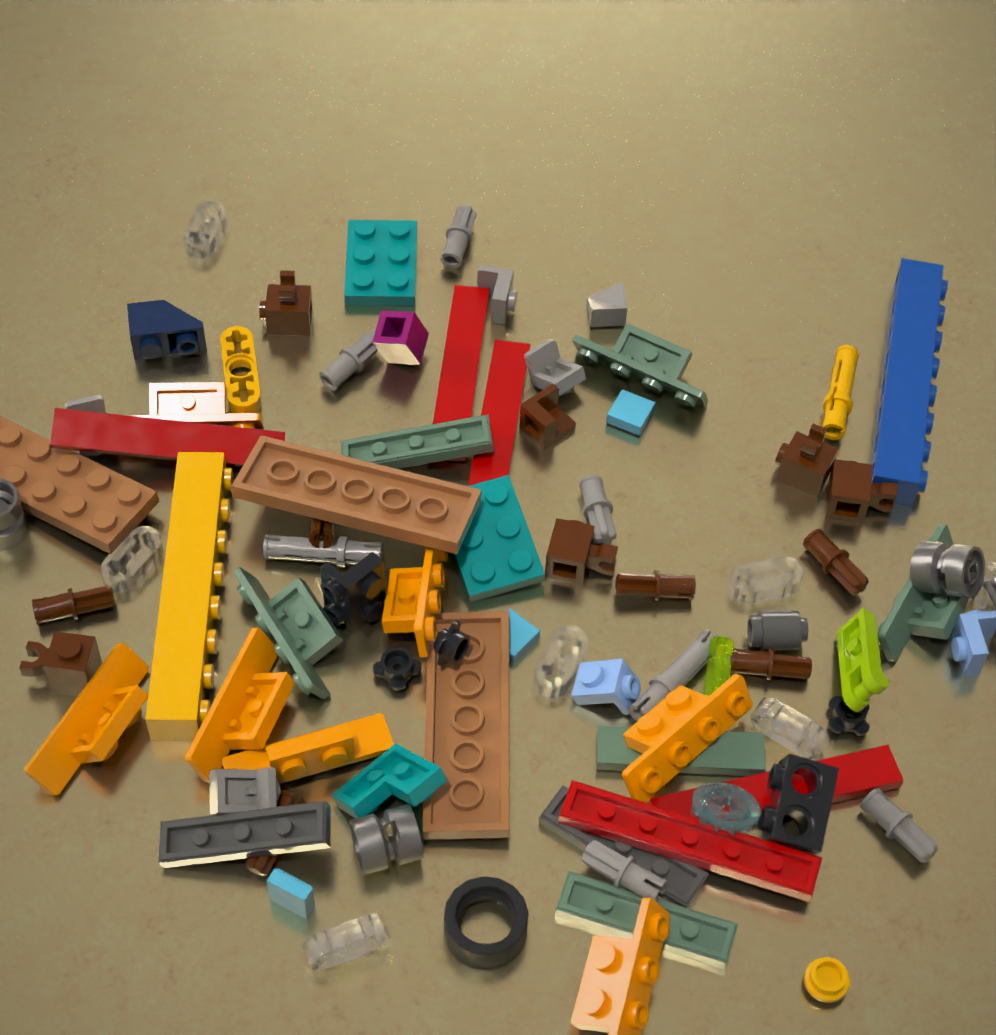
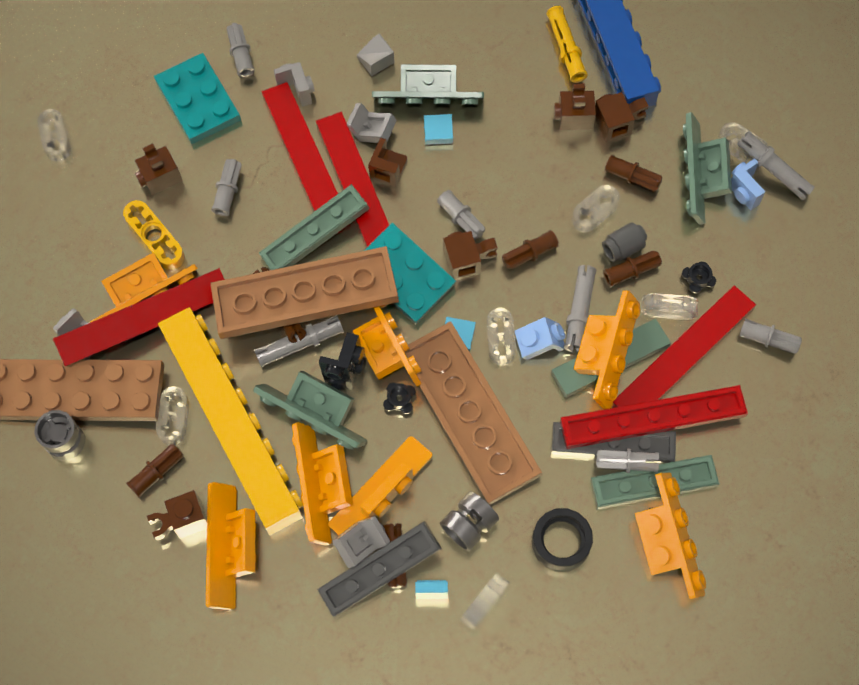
camera: 25 degrees left, 15 degrees up
dark blue slope [127,300,207,360] -> none
teal plate [331,743,448,818] -> none
magenta brick [372,310,429,365] -> none
black plate [434,621,470,667] -> none
clear light blue gear [691,782,761,836] -> none
clear neon green axle [704,636,734,696] -> none
black brick [758,754,839,855] -> none
yellow plate [804,957,850,1003] -> none
lime plate [836,608,889,712] -> none
flat silver wheel [910,540,985,598] -> none

